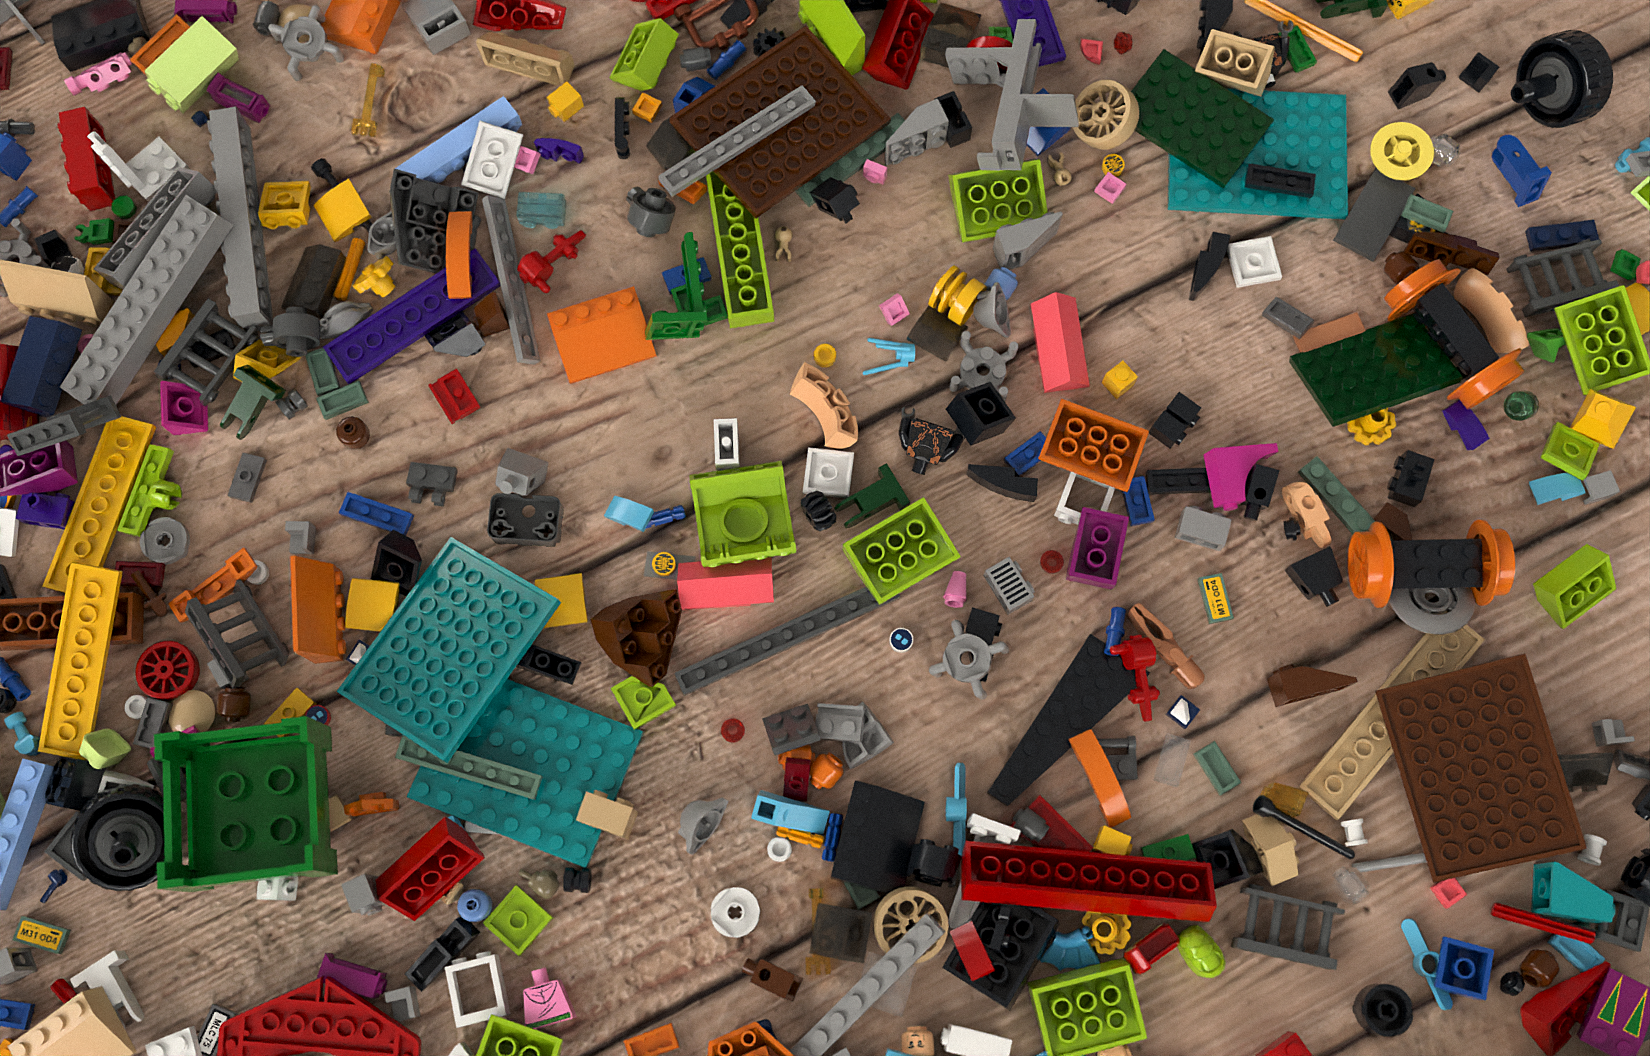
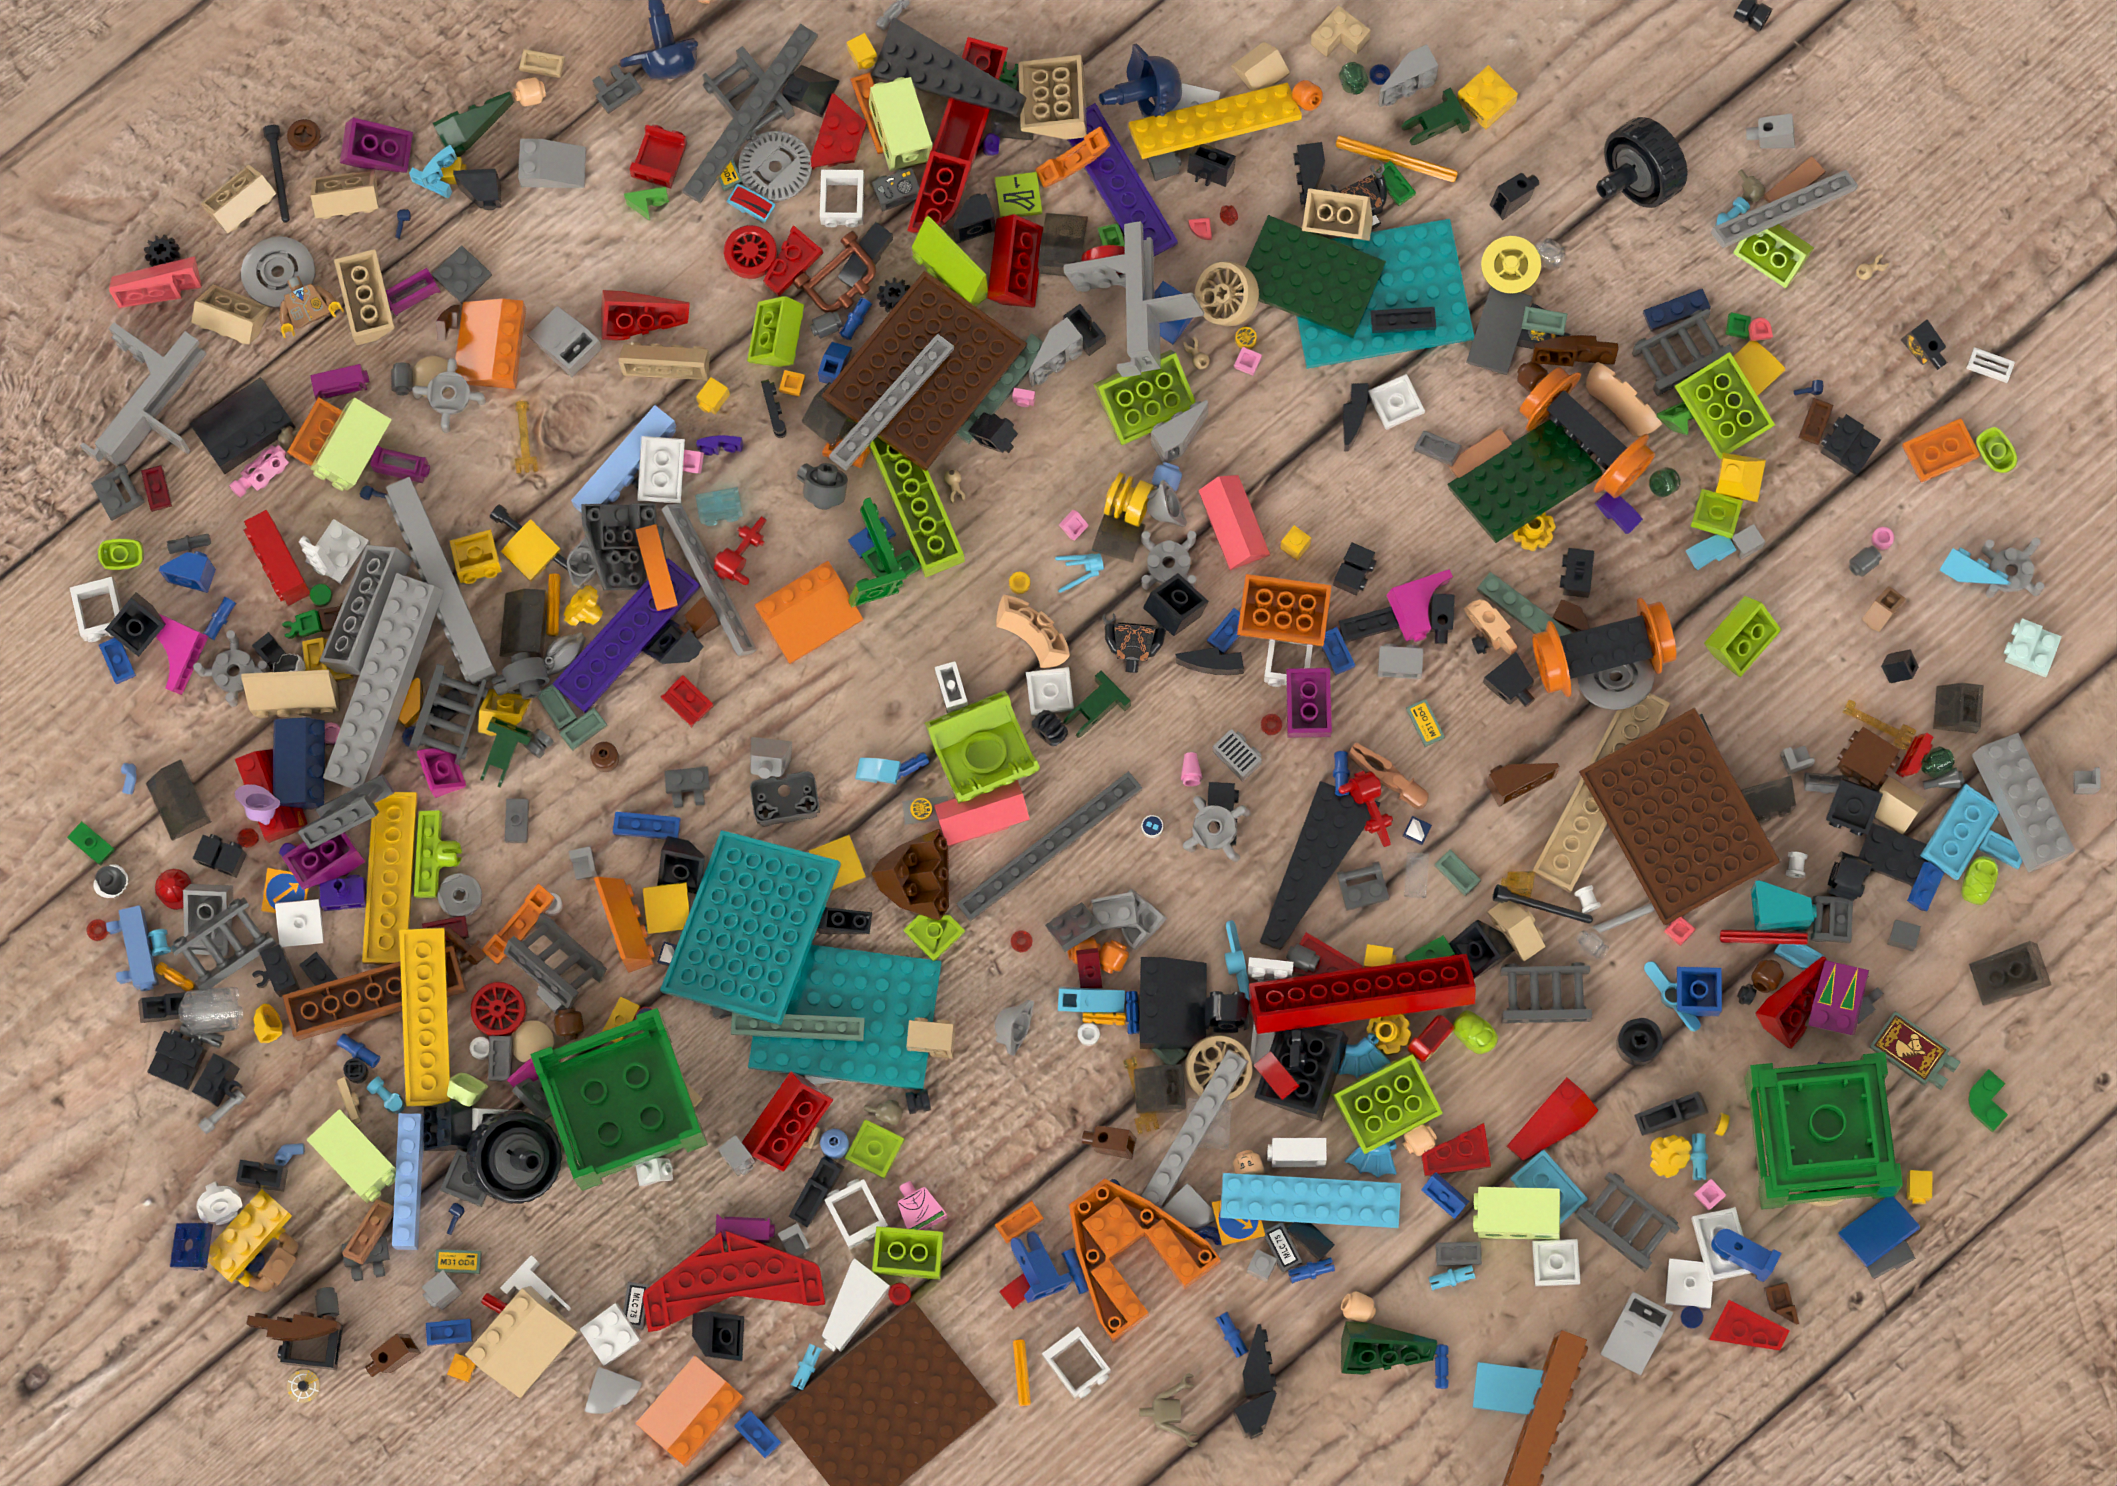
camera: 10 degrees left, 0 degrees up
orange plate [344,792,399,817] -> none
white plate [711,887,760,938] -> none
lime slope [842,497,961,605] -> none
orange slope [1069,729,1132,828] -> none
black panel [1459,52,1500,93] -> none
blue piece [1492,135,1552,207] -> none

